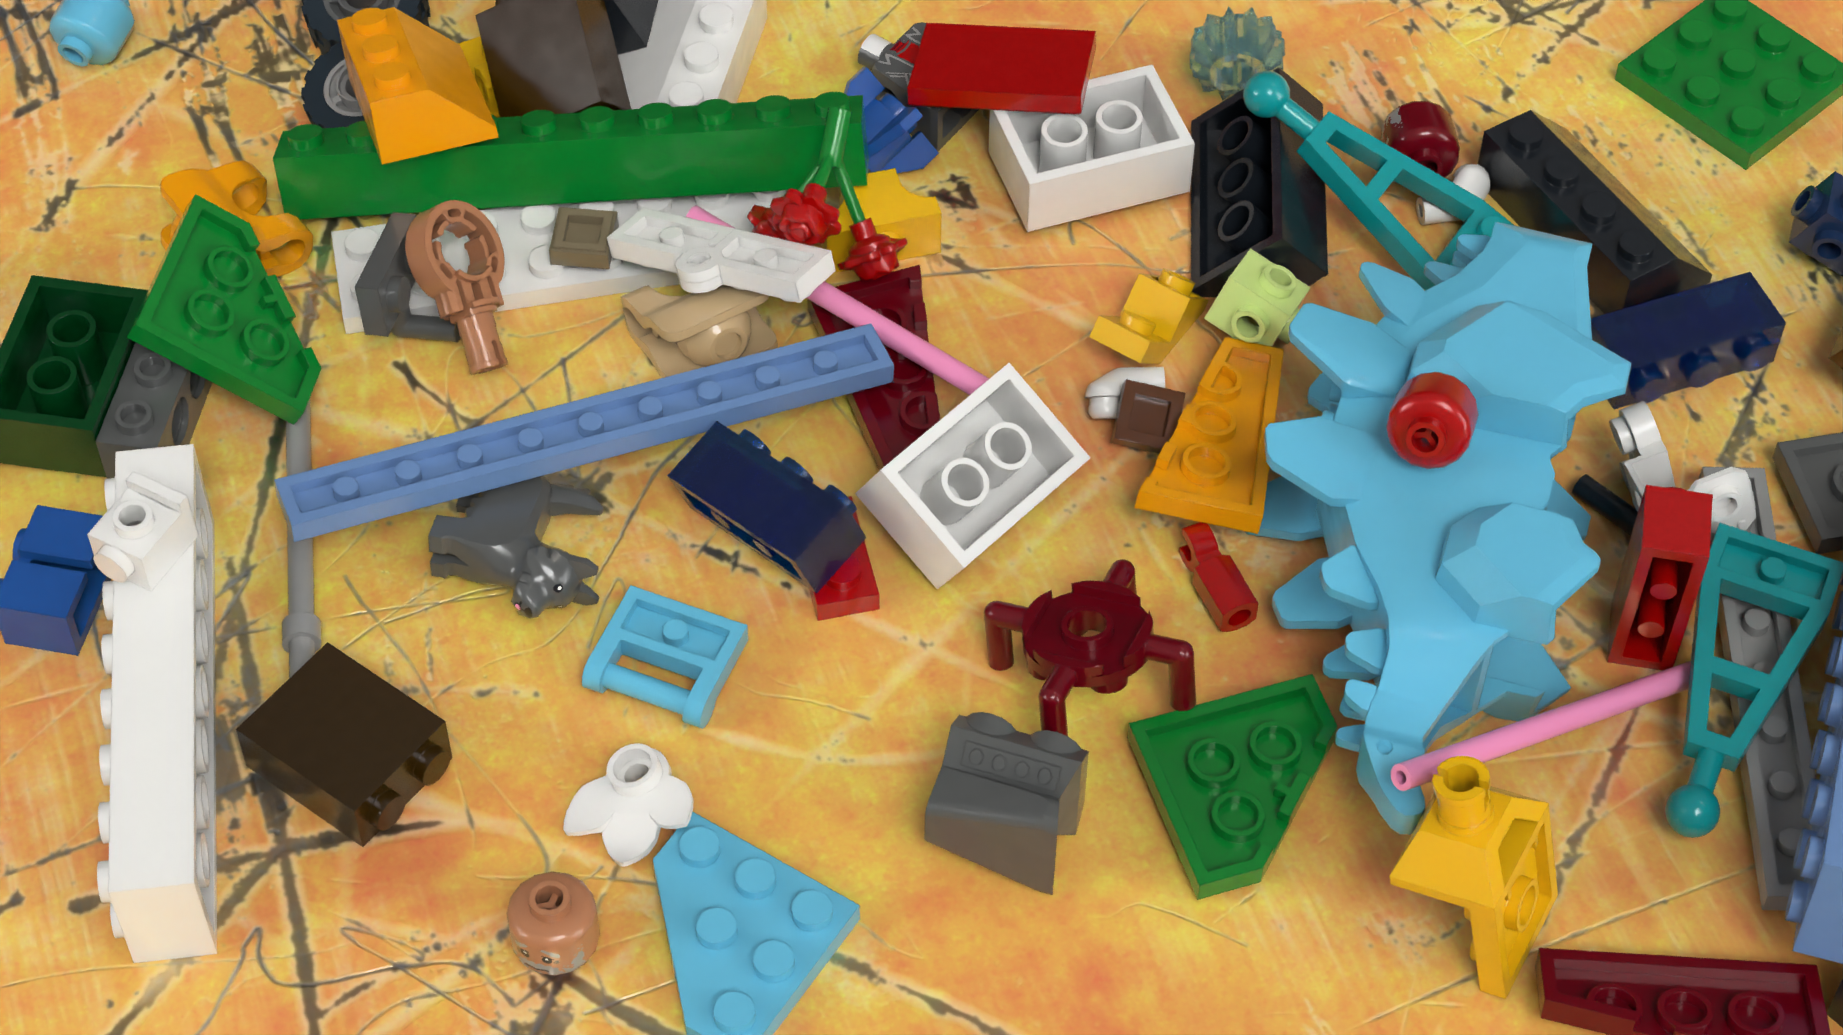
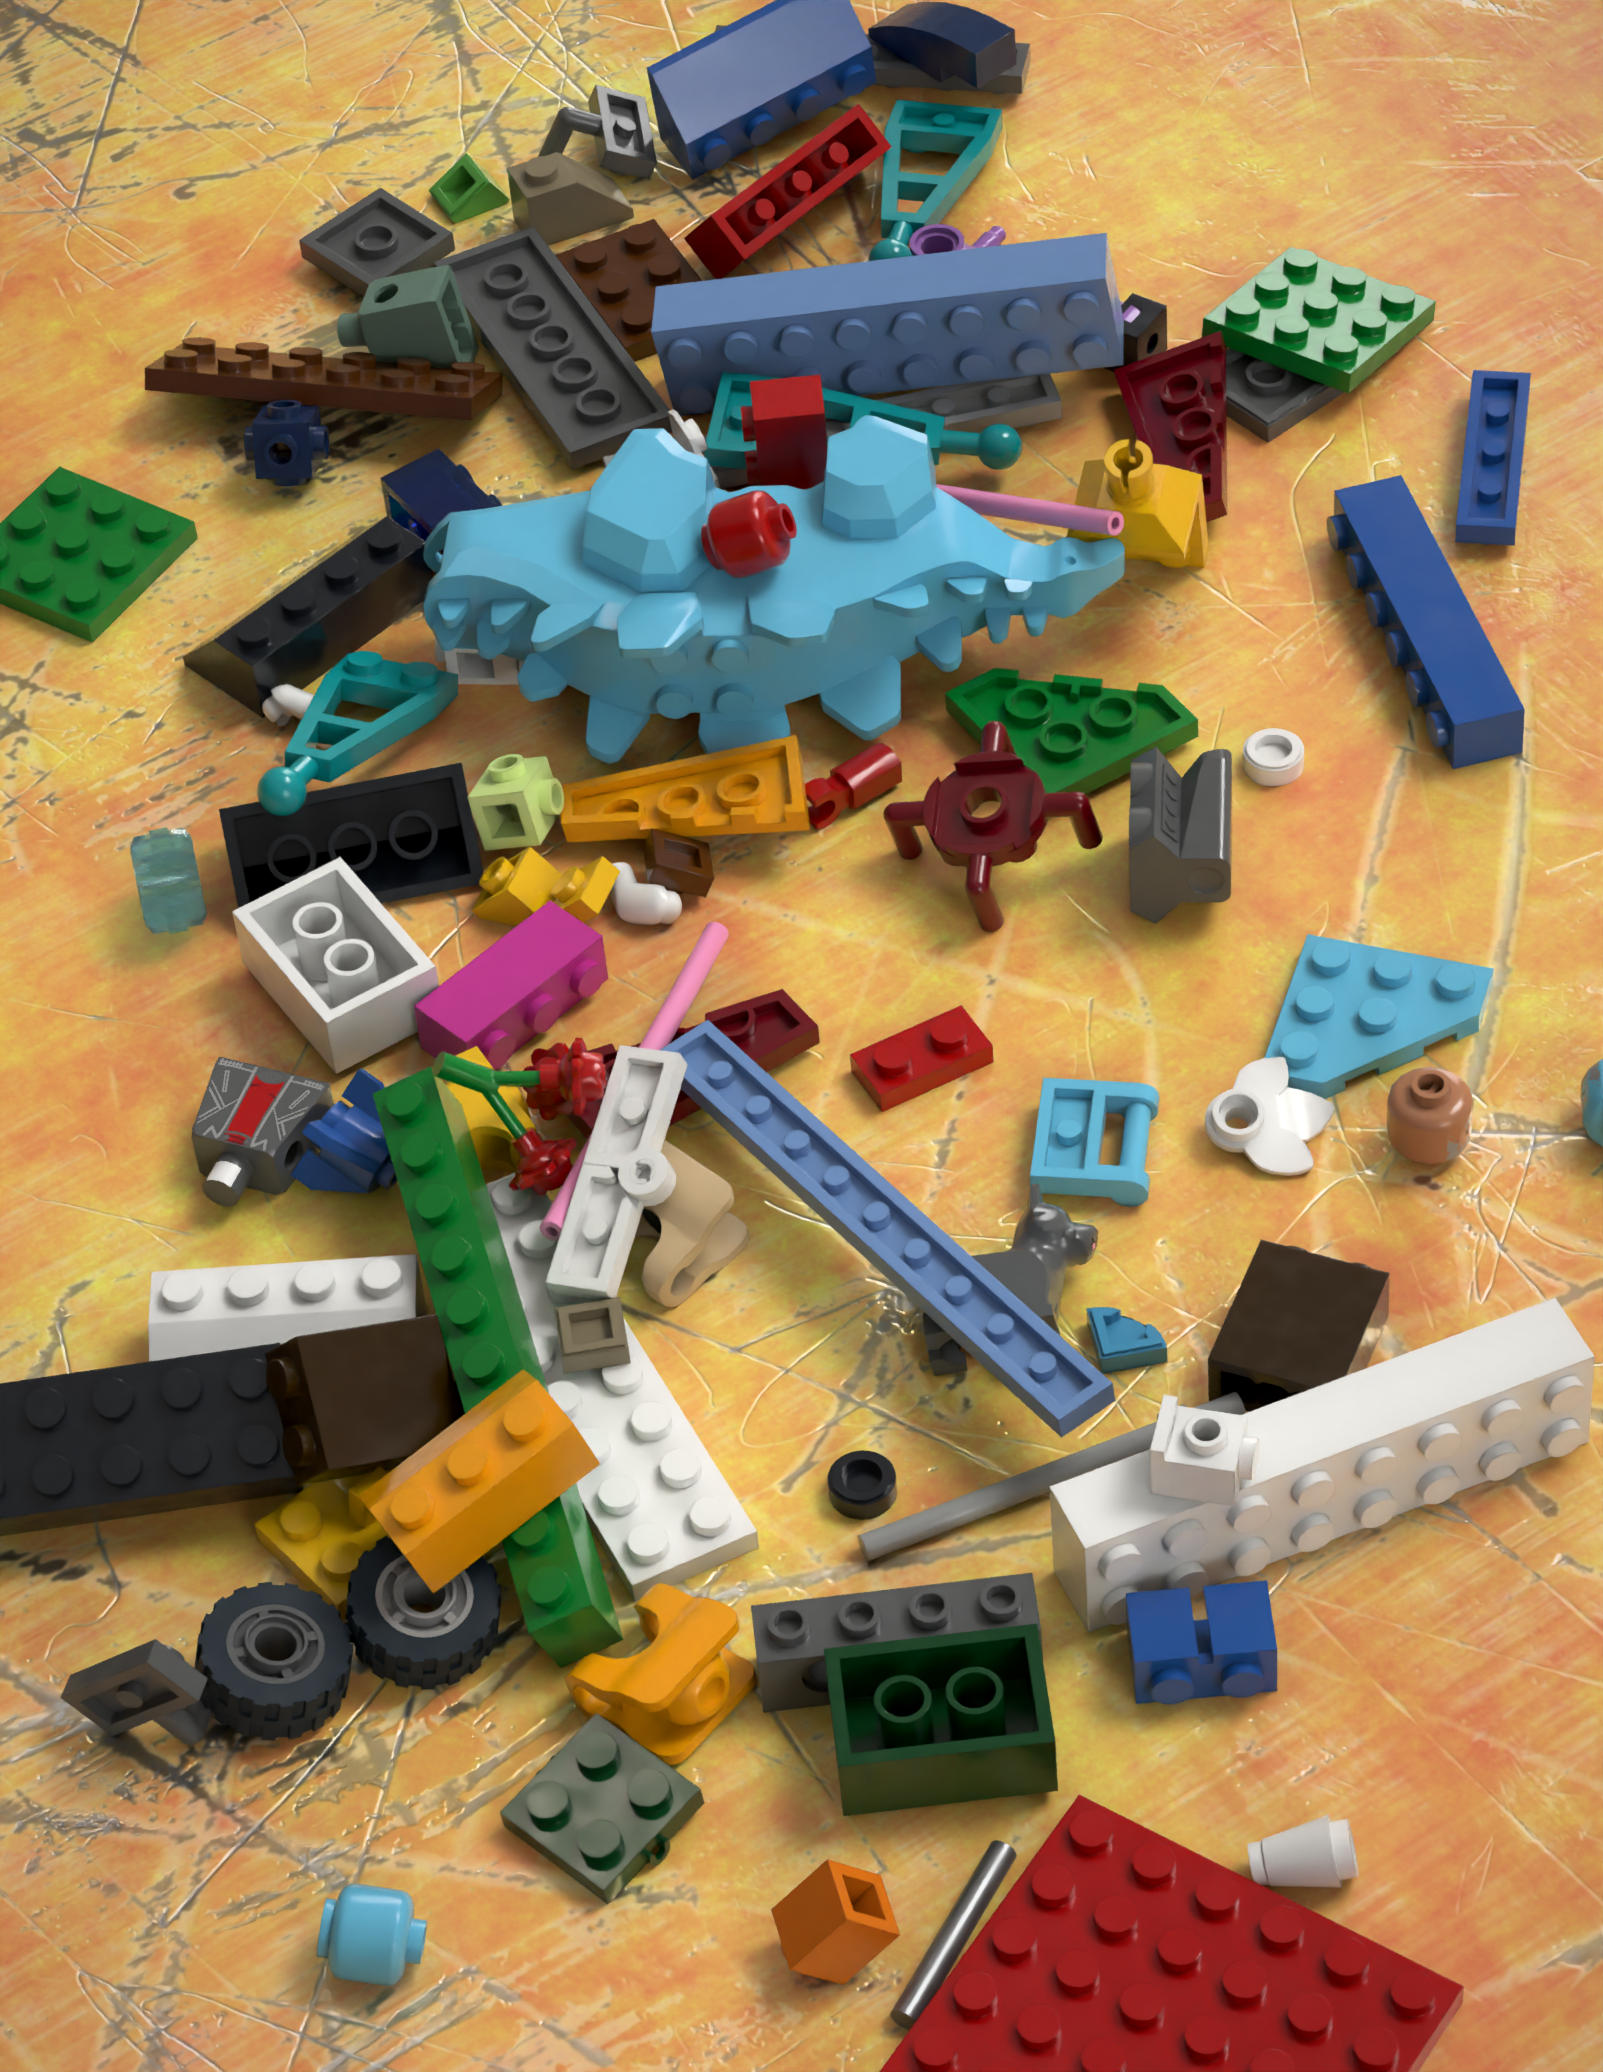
camera: 100 degrees left, 5 degrees down
green plate [127,194,322,425] -> none
dark grey plate [355,212,461,342] -> none
nougat pin [405,200,508,375] -> none
clear blue brick [667,421,866,594] -> none
white brick [855,363,1091,589] -> none
red tile [907,23,1096,114] -> none
dark red head [1380,101,1460,178] -> none
none -> dark pink brick [414,901,608,1069]
none -> plate [499,1713,705,1904]
none -> black tile [827,1450,897,1520]
none -> dark azure tile [1086,1307,1168,1374]
none -> white tile [1243,728,1304,786]

